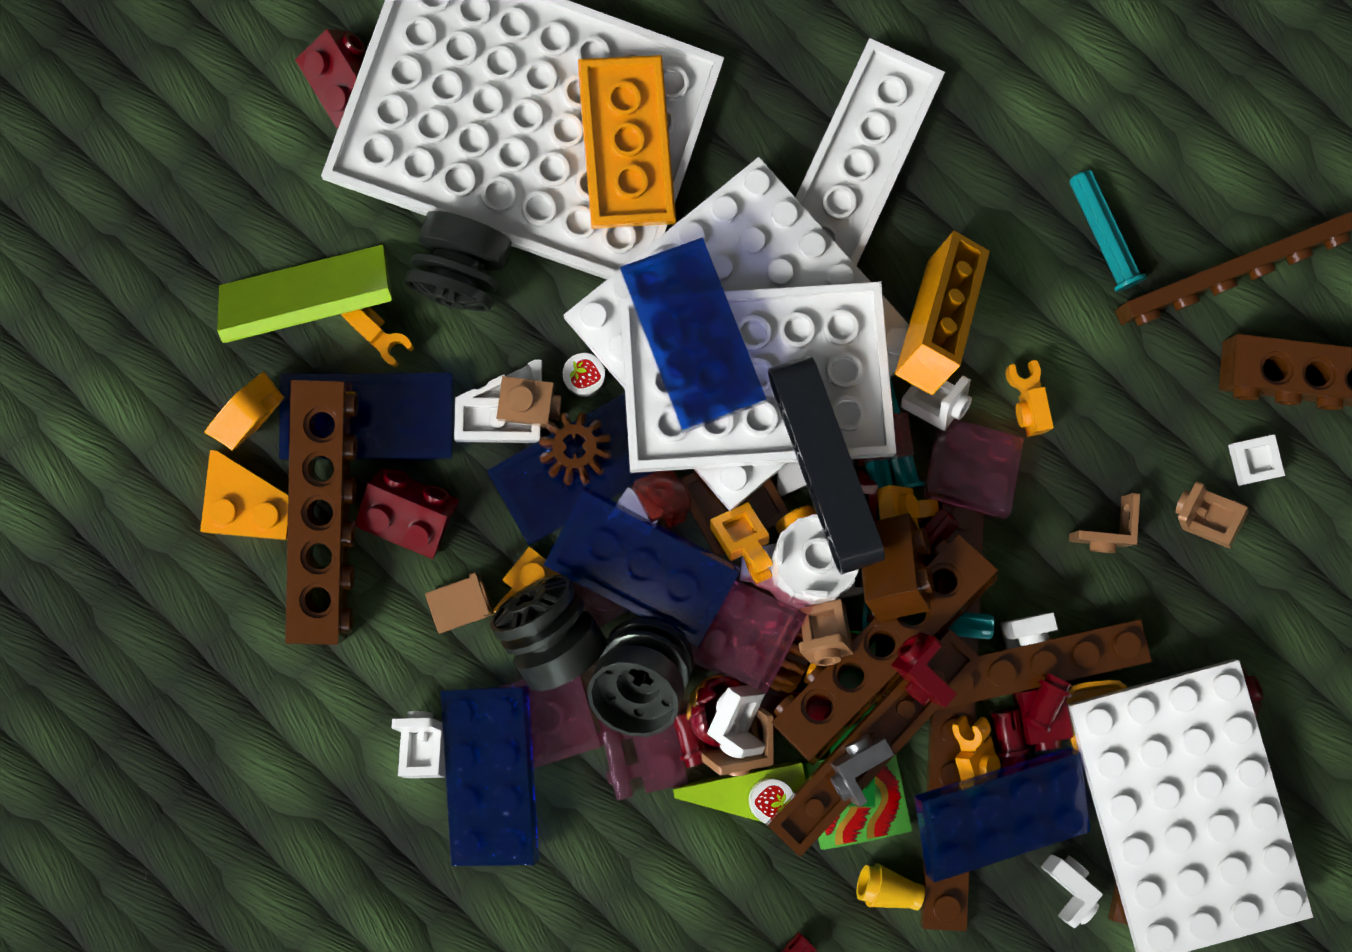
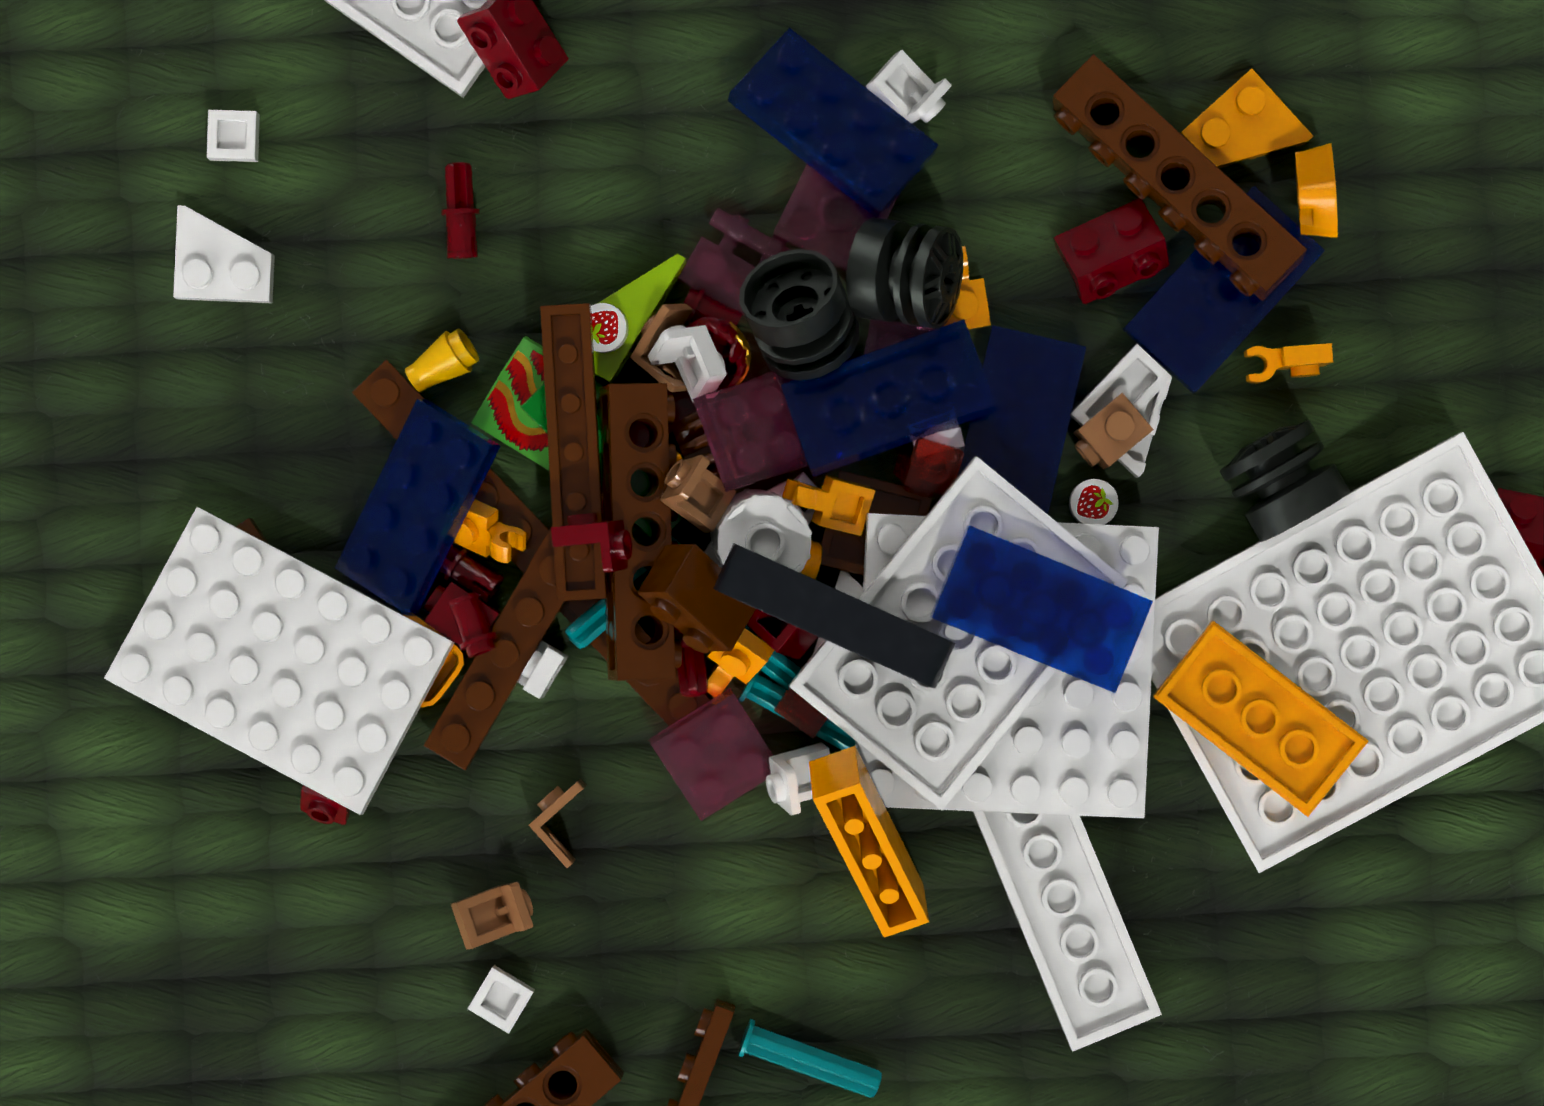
camera: 145 degrees right, 5 degrees up
lime tile [217,244,392,343] -> none
medium nougat bracket [425,572,494,634] -> none
reddish brown gear [539,412,612,486] -> none
flat silver bracket [830,734,894,807] -> none
light orange plate [1005,360,1054,437] -> none
white bracket [1041,854,1103,928] -> none

